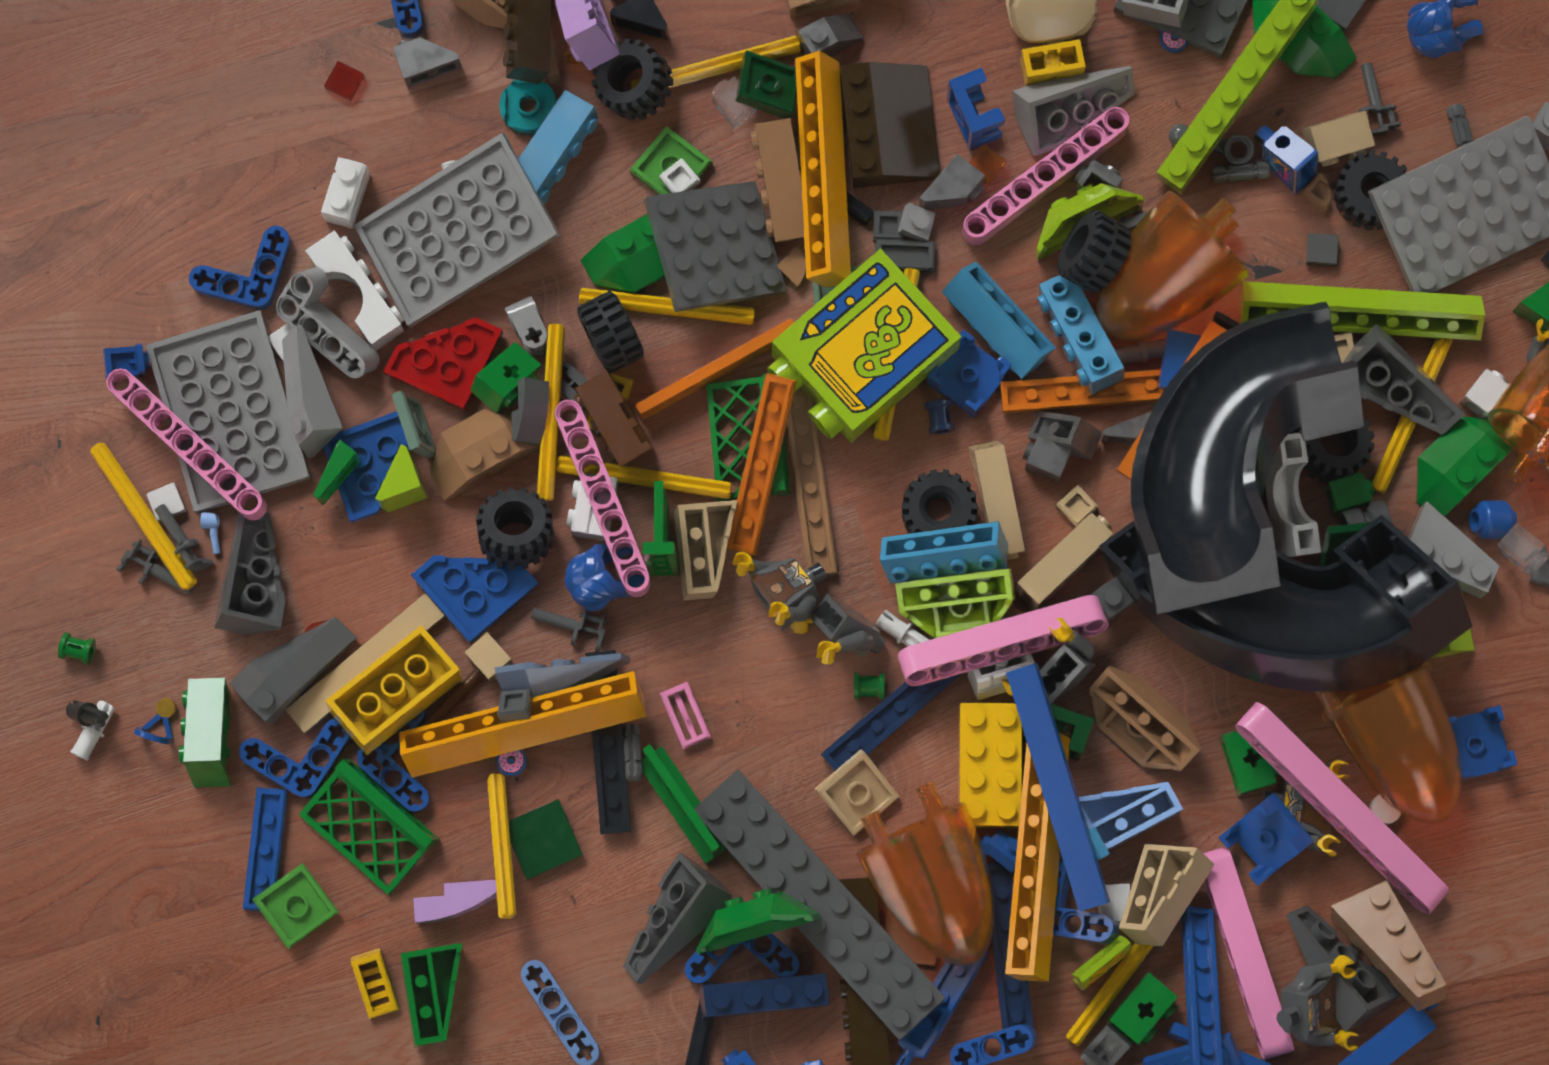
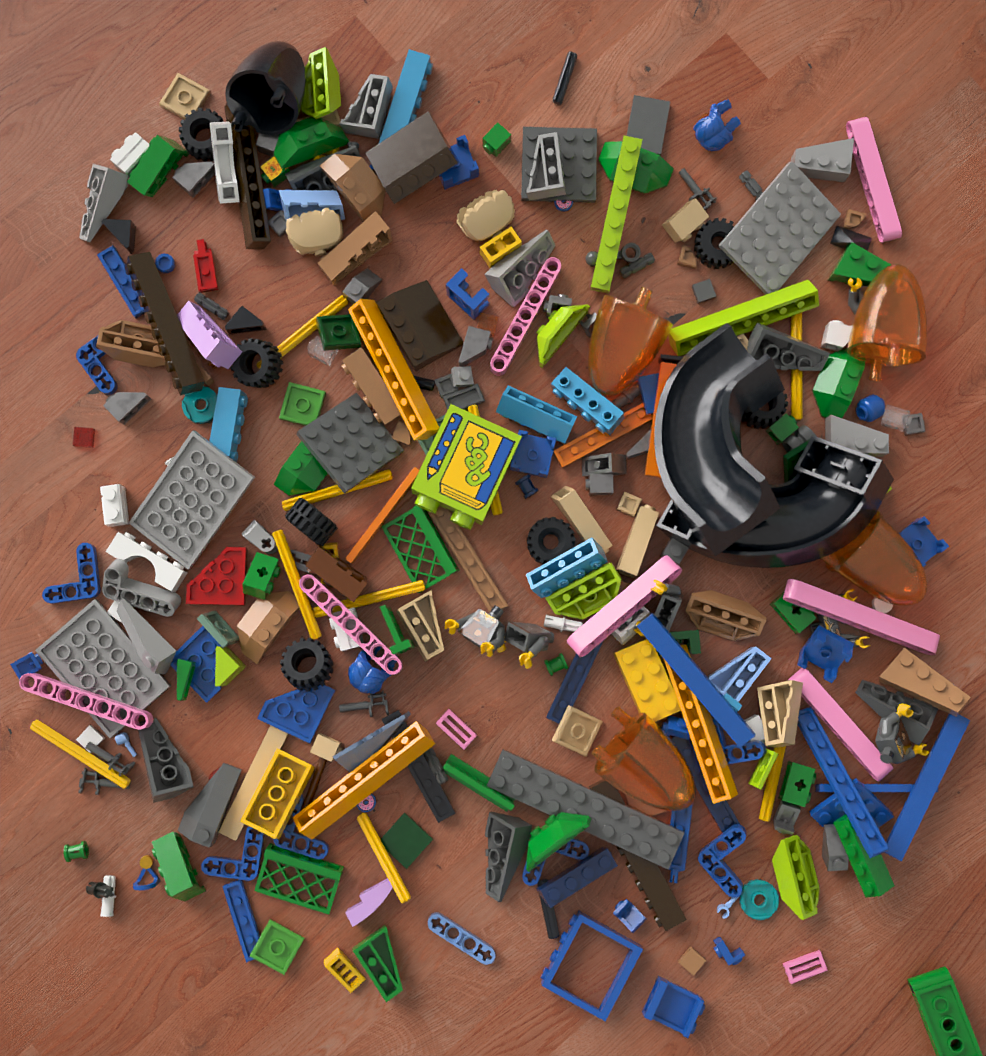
camera: 30 degrees left, 5 degrees up
dark grey tile [497,688,533,722] -> none
dark grey slope [511,377,549,445] -> none
white tile [659,158,701,193] -> none
orange tile [727,373,797,556] -> none
black tyre [1057,210,1131,294] -> none
blue torso [1254,125,1318,195] -> none
white arch [1265,433,1321,557] -> none

